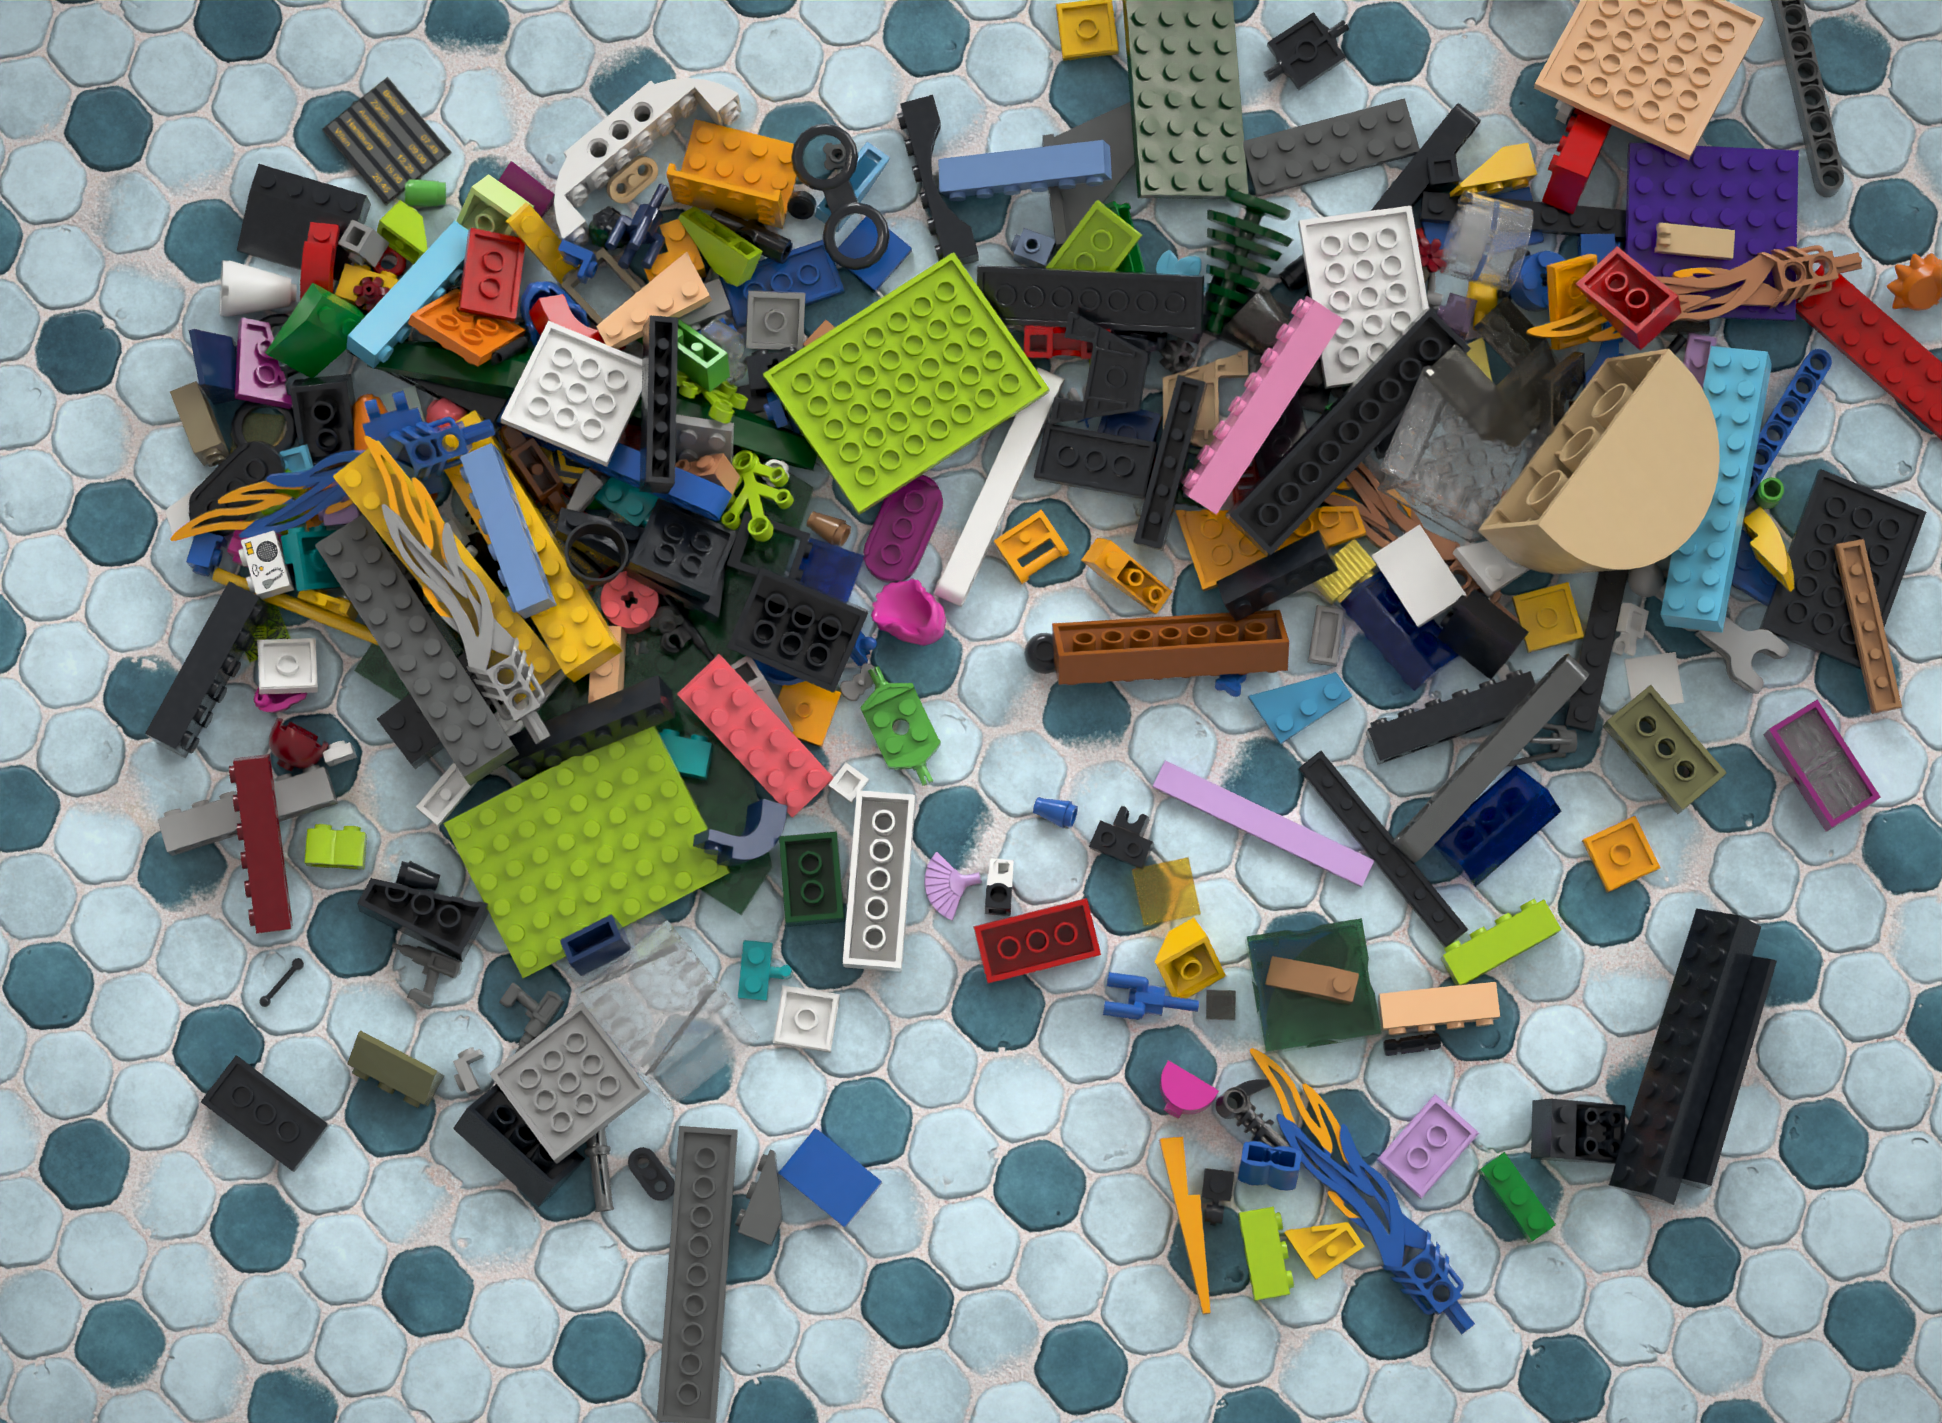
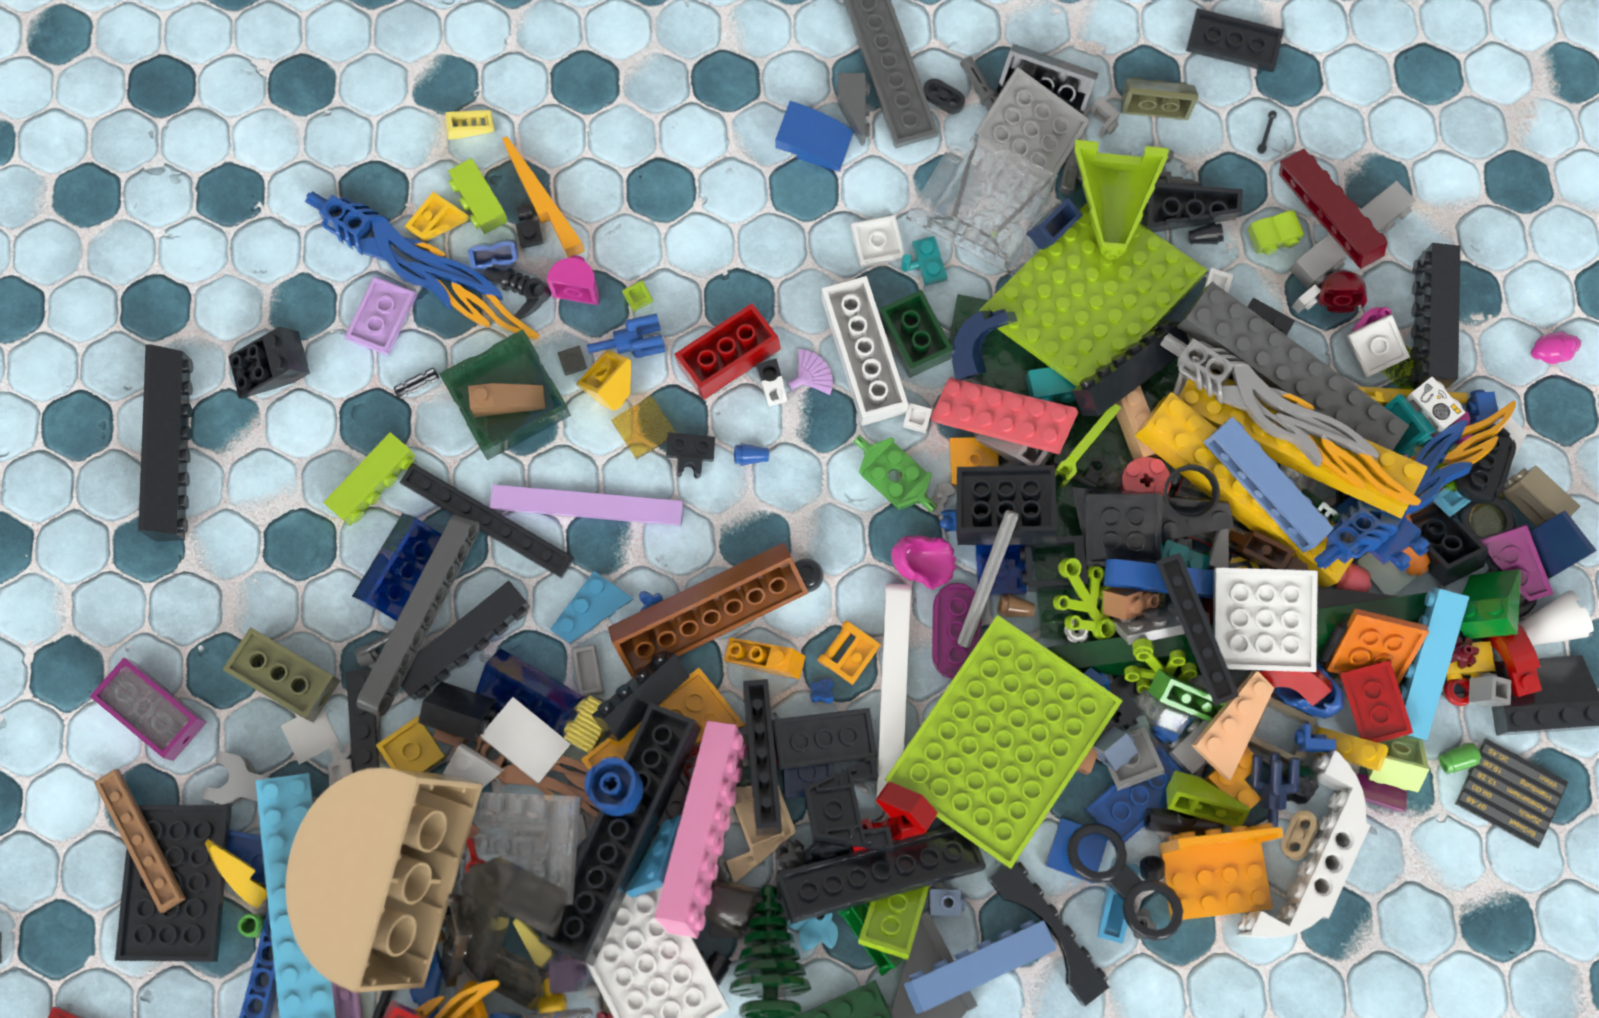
camera: 155 degrees right, 5 degrees down
lime slope [377,200,428,264] -> none
light nougat brick [1377,982,1500,1035] -> none
green brick [1478,1152,1556,1243] -> none
light orange tile [1582,816,1661,893] -> none
black brick [1609,908,1761,1205] -> none
none -> light yellow slope [445,110,494,140]
none -> red hand [466,838,486,876]
none -> blue brick [585,757,643,816]
none -> lime tile [622,280,654,312]
none -> dark azure wing [625,815,682,898]
none -> blue piece [809,677,834,704]
none -> red slope [875,782,938,833]
none -> light grey axle [958,510,1018,648]
none -> lime tile [1055,404,1121,488]
none -> lime cone [1074,140,1169,259]
none -> sand blue brick [1092,727,1138,771]
none -> dark green tile [1301,488,1340,523]
none -> dark pink arm [1531,331,1581,364]

